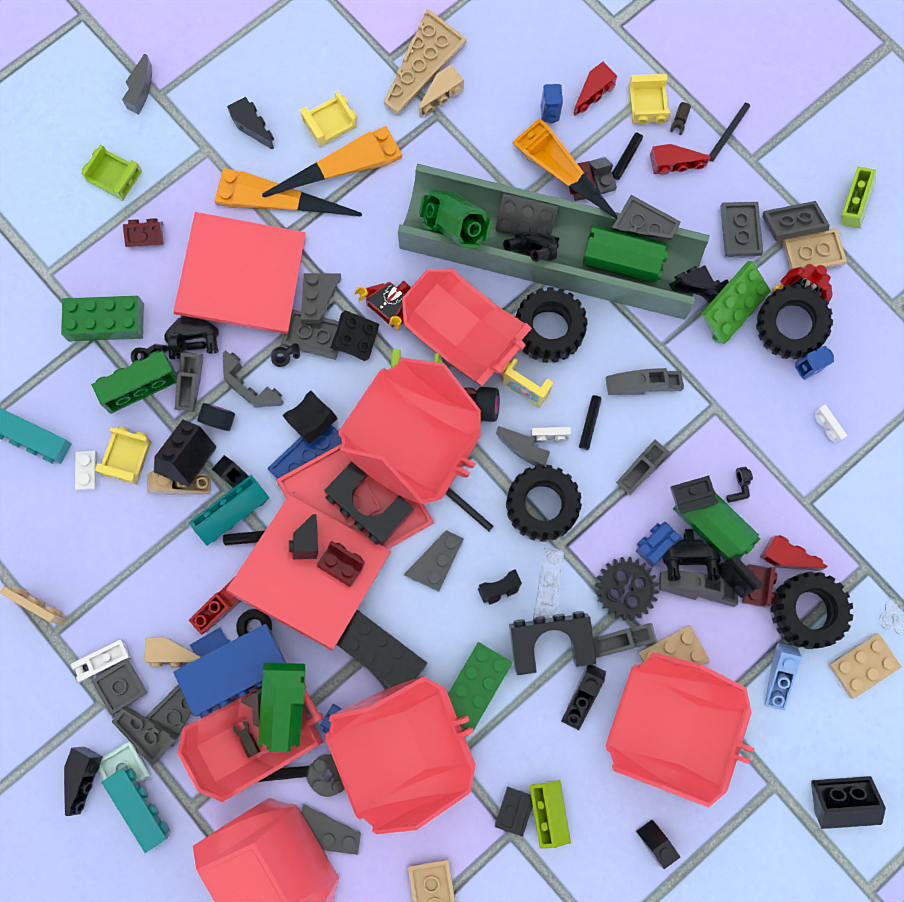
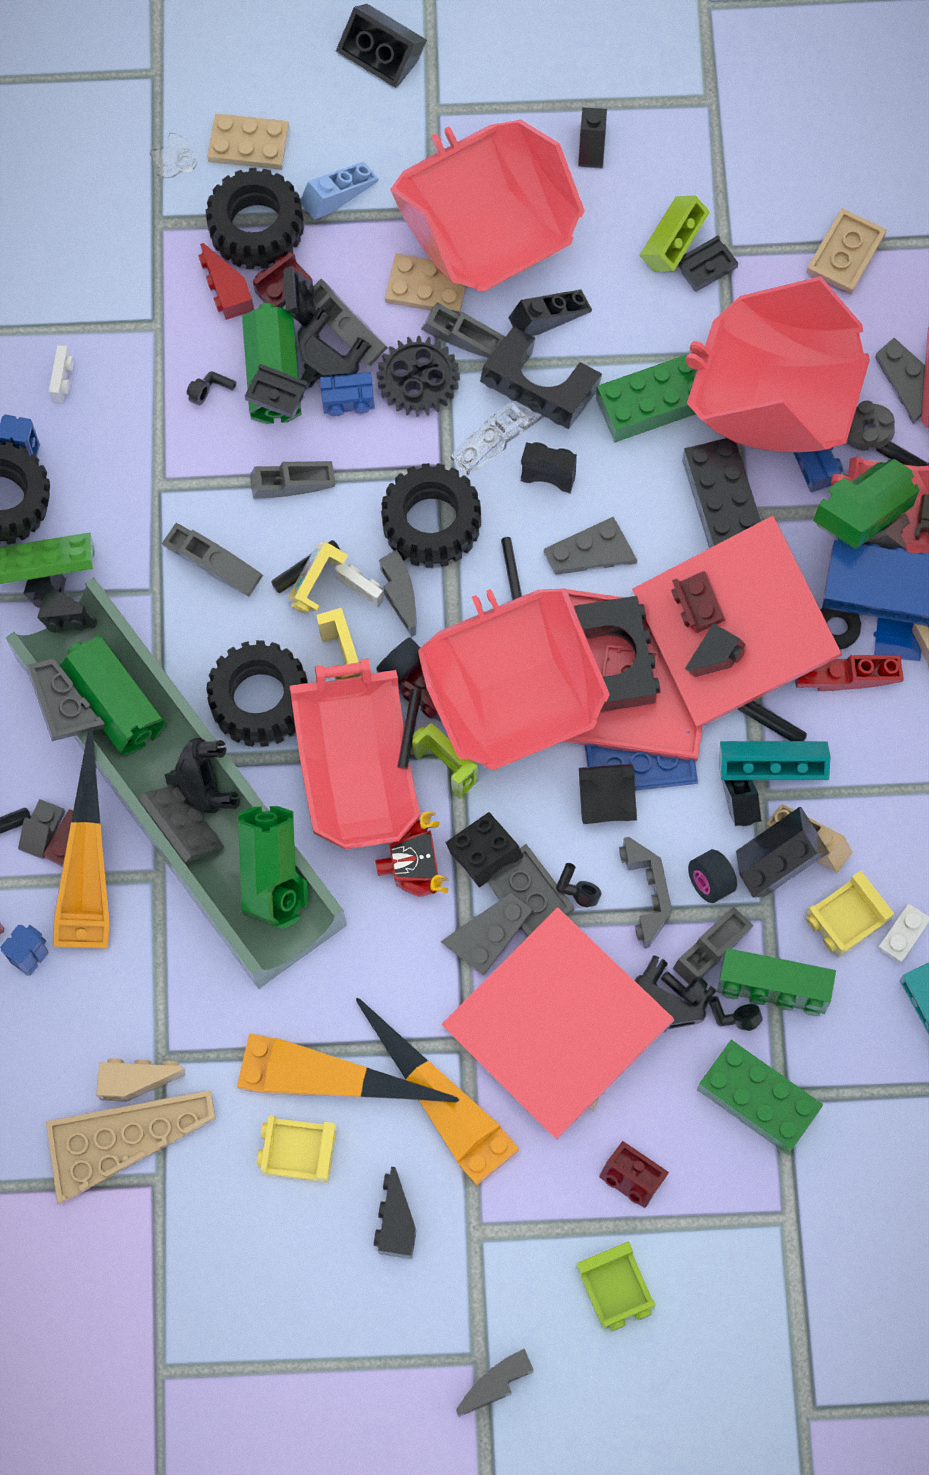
camera: 135 degrees left, 5 degrees down
none -> light yellow panel [287,542,348,613]
none -> black bar [397,689,422,769]

